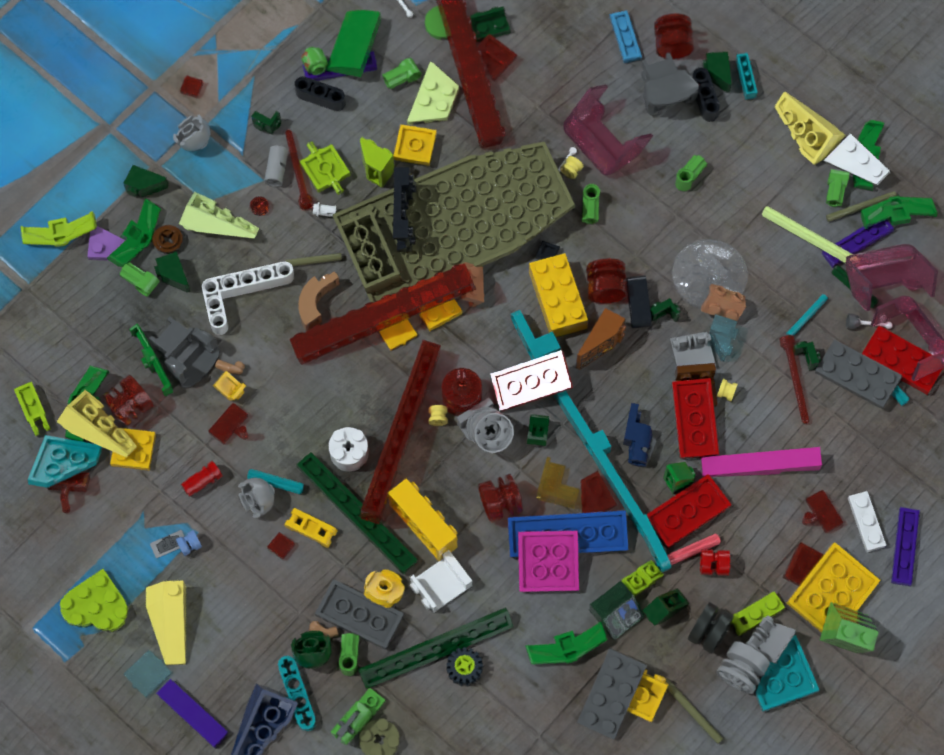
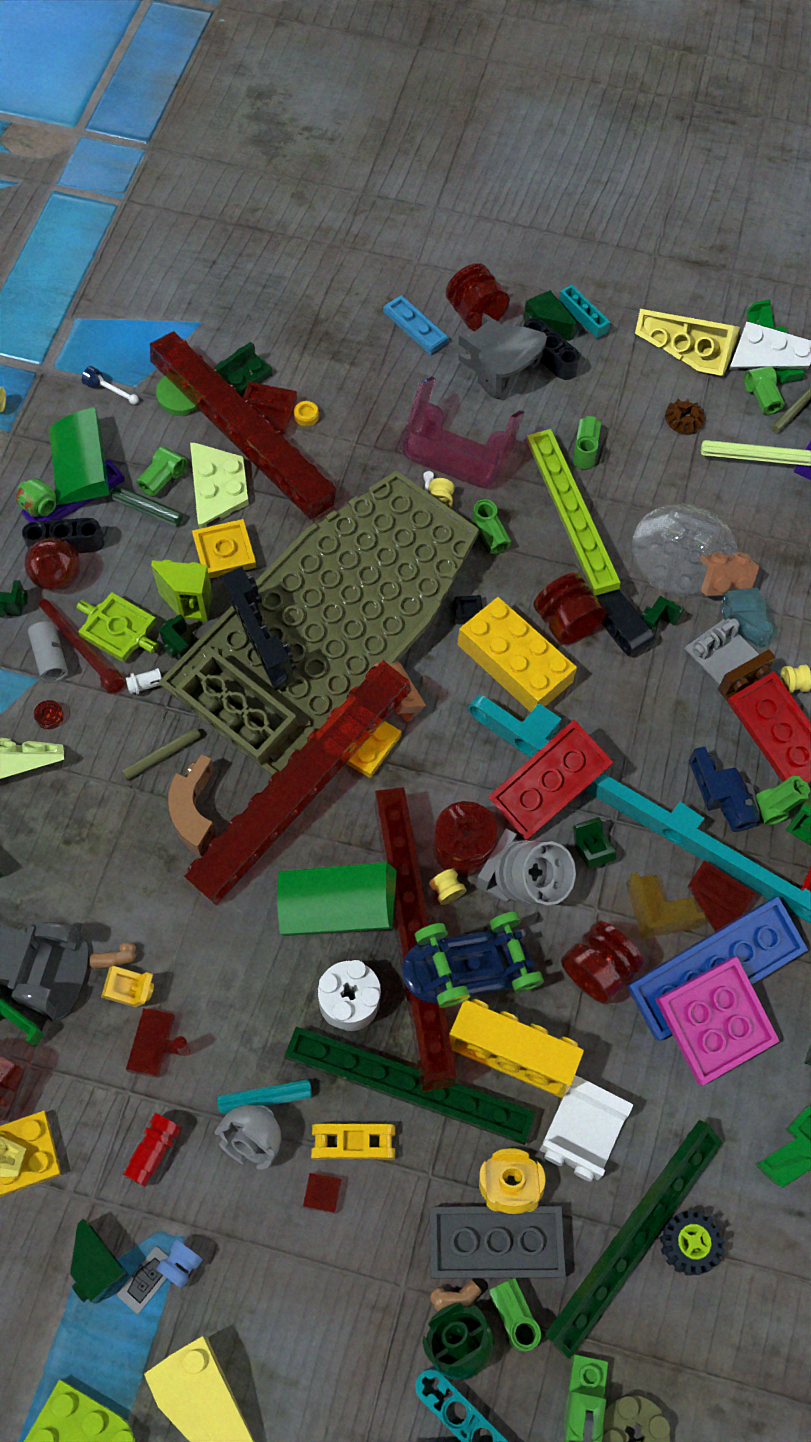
camera: 30 degrees left, 5 degrees down
white beam [202,262,294,335] -> none
yellow piece [374,308,418,351] -> none
dark orange slope [576,308,626,370] -> none
none -> clear red cylinder [24,537,80,591]
none -> dark green slope [70,1219,129,1304]
none -> dark green axle [111,486,183,527]
none -> dark green bracket [159,614,189,660]
none -> green slope [277,862,397,936]
none -> yellow tile [294,401,319,427]
none -> dark blue piece [402,912,544,1008]
none -> lime plate [527,429,620,596]
none -> reddish brown gear [665,399,706,434]
none -> bright green piece [755,776,811,825]

